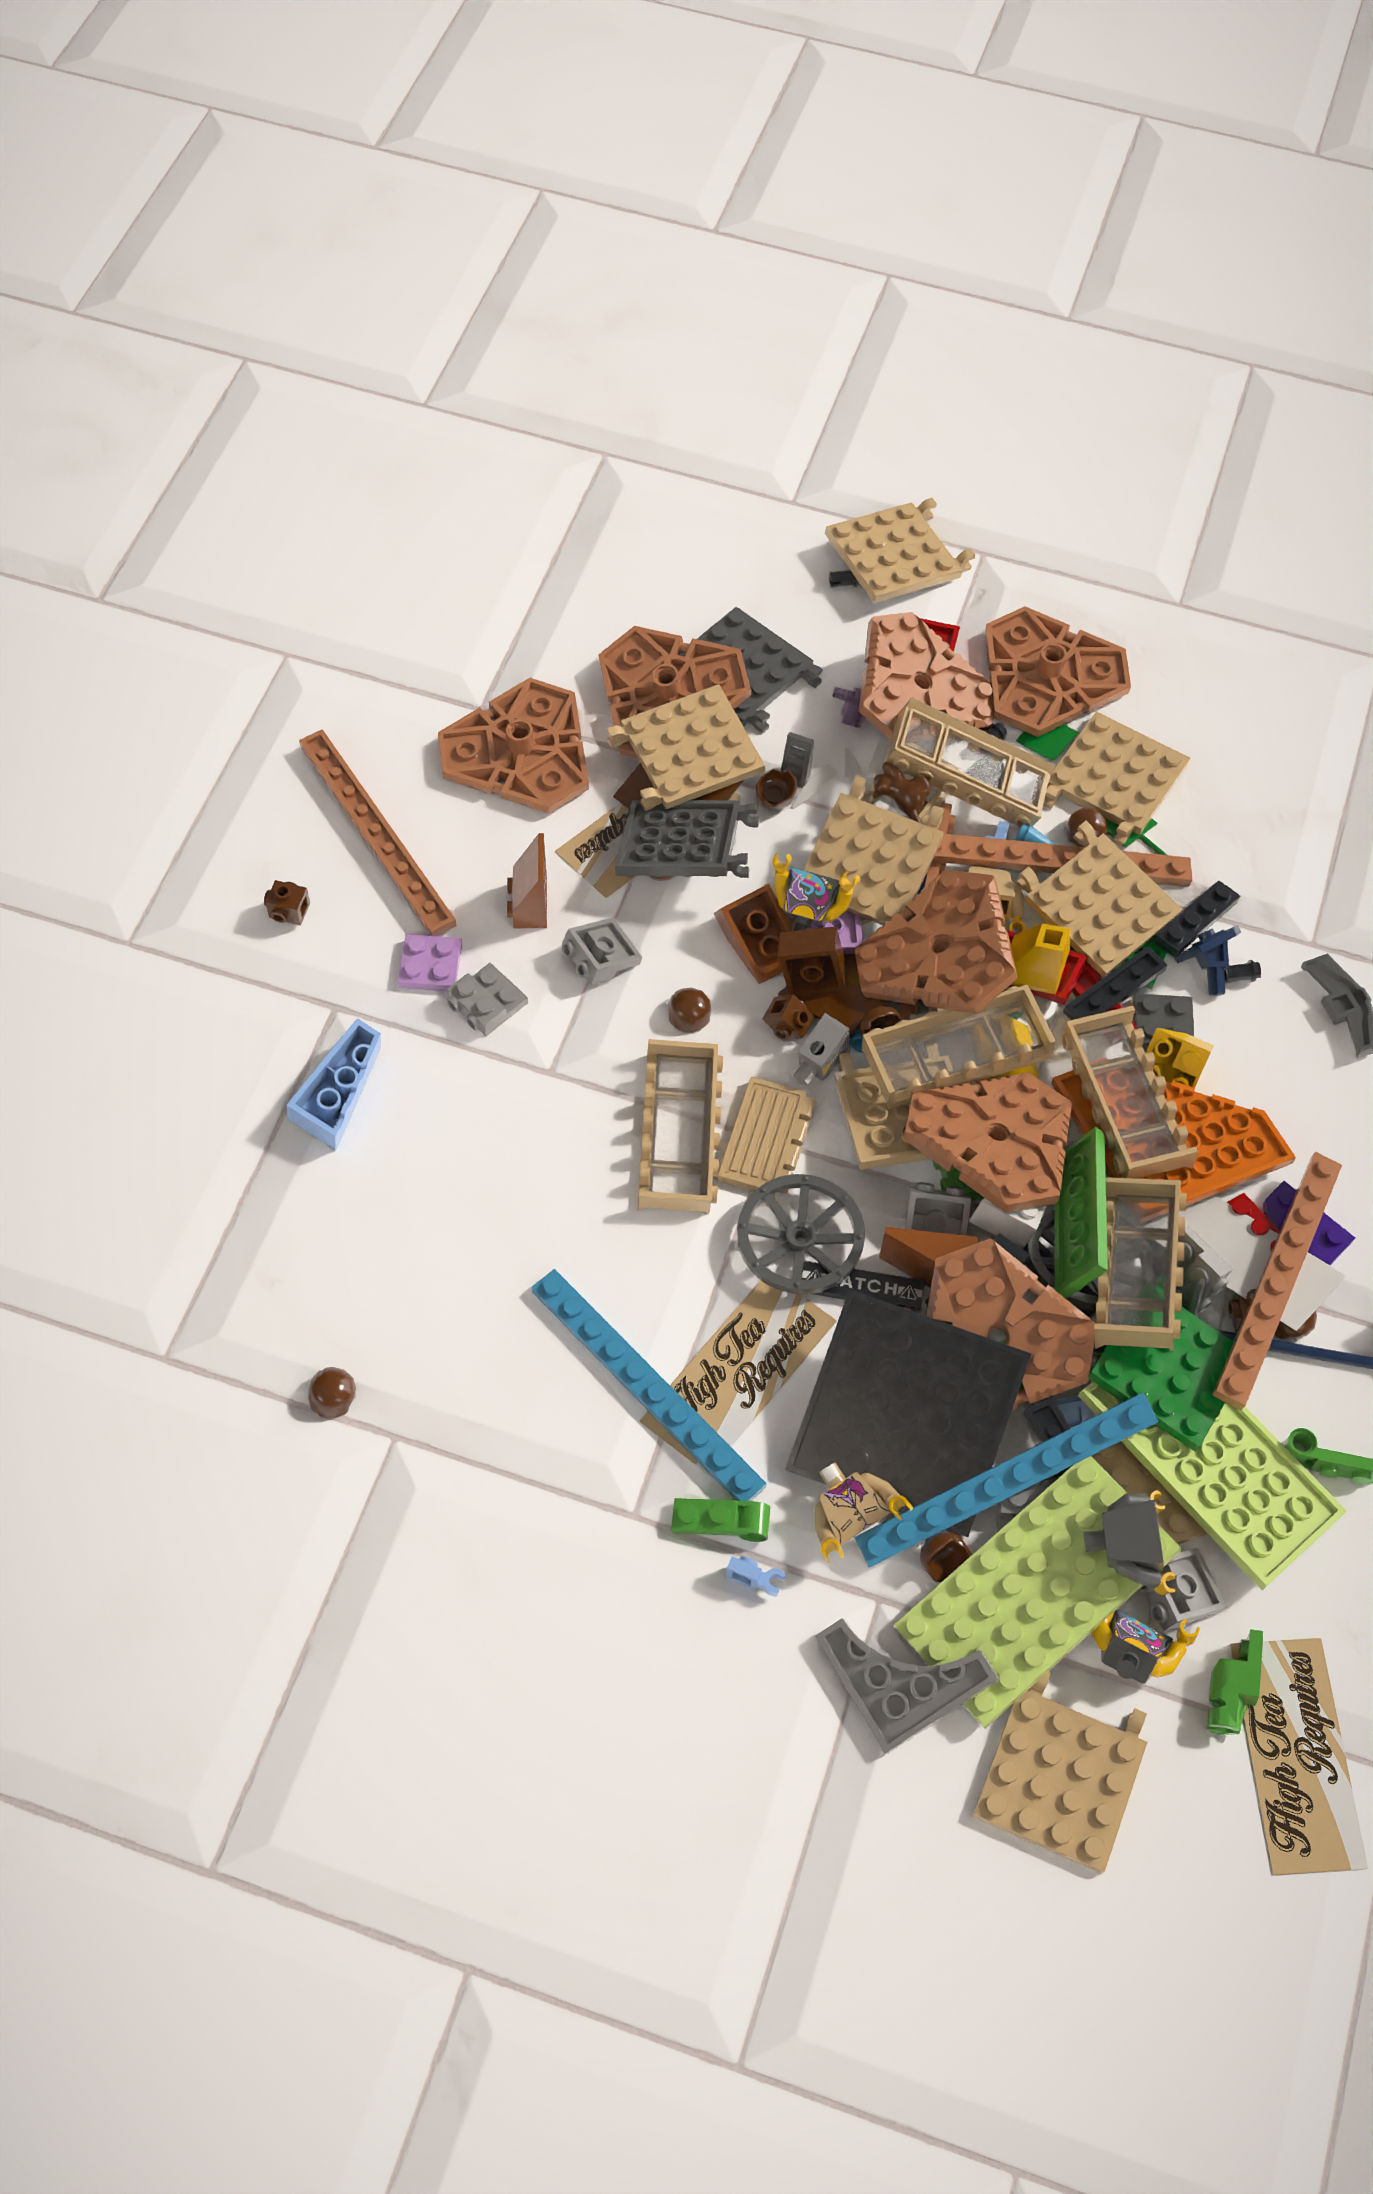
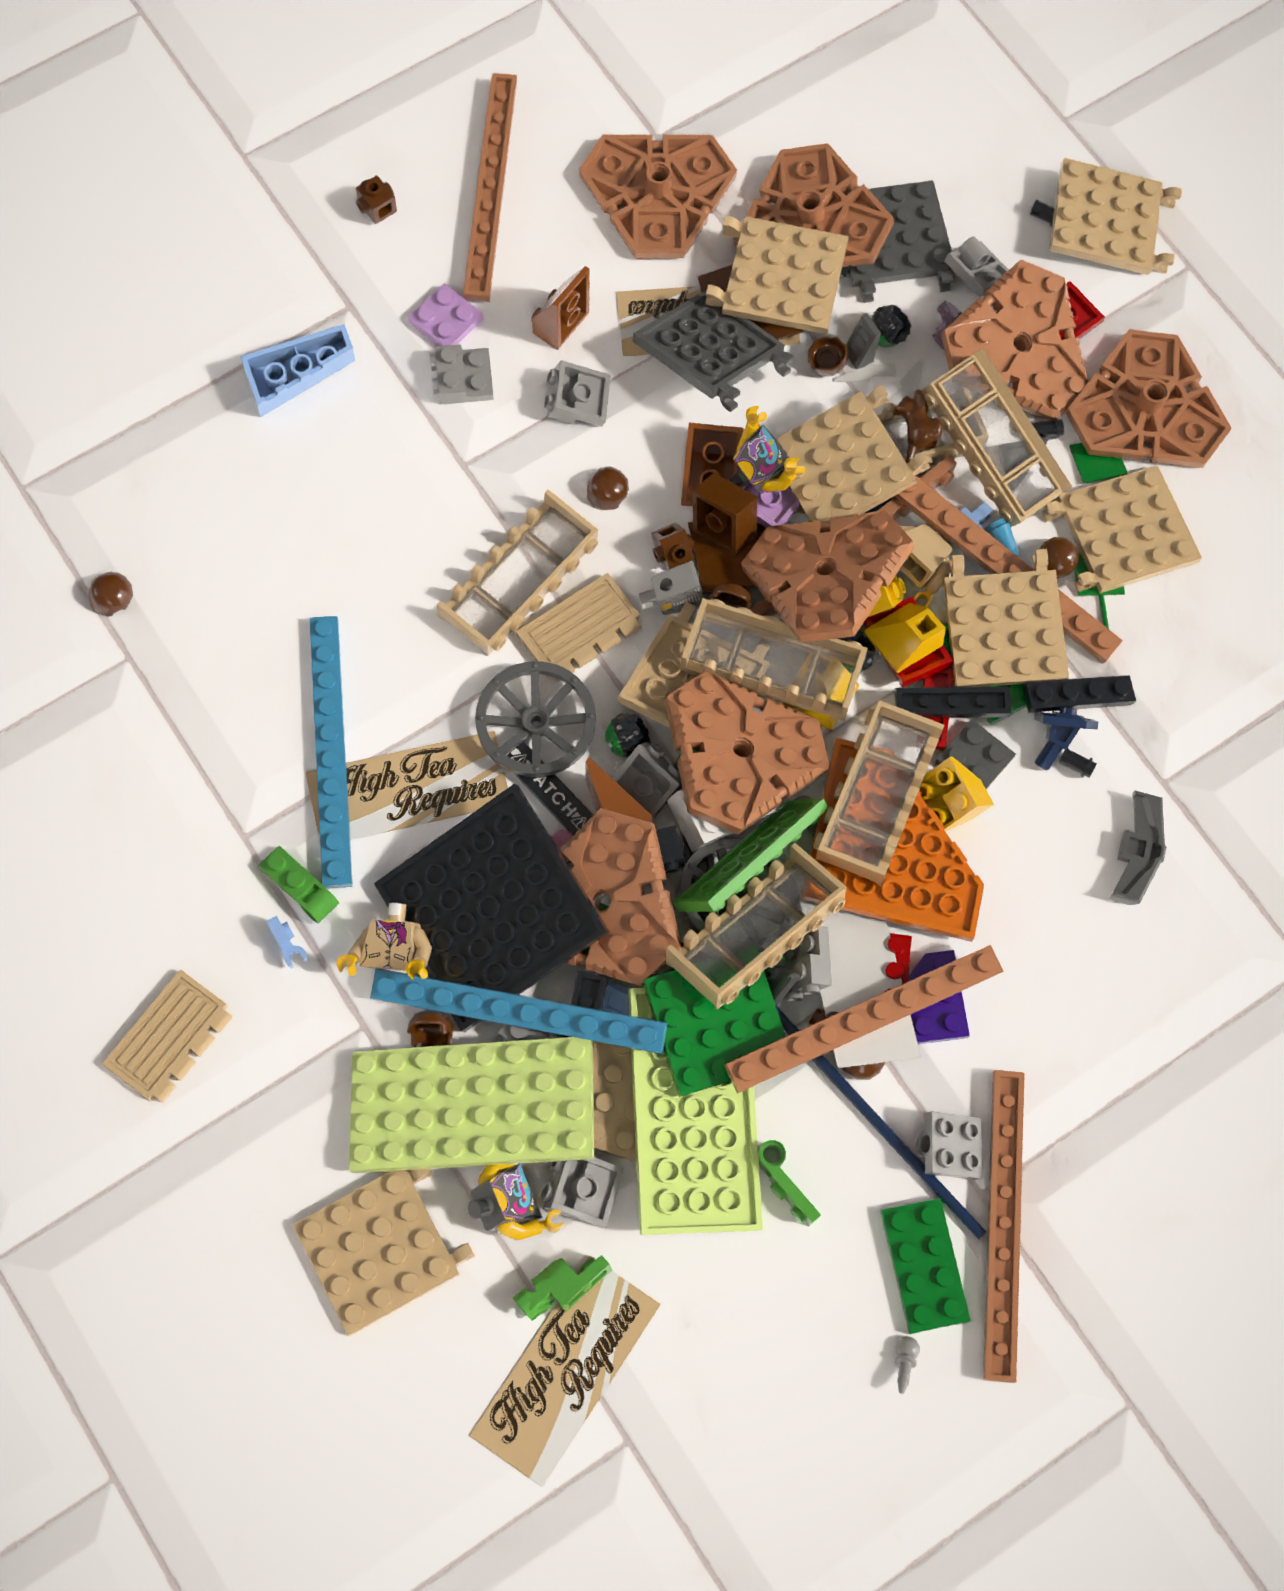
camera: 35 degrees right, 10 degrees up
light grey plate [815,1618,1000,1754] -> none
dark grey torso [1083,1491,1175,1595] -> none
none -> tan hinge [102,969,233,1103]
none -> black piece [605,713,651,758]
none -> black piece [871,304,912,347]
none -> light grey plate [944,236,1009,297]

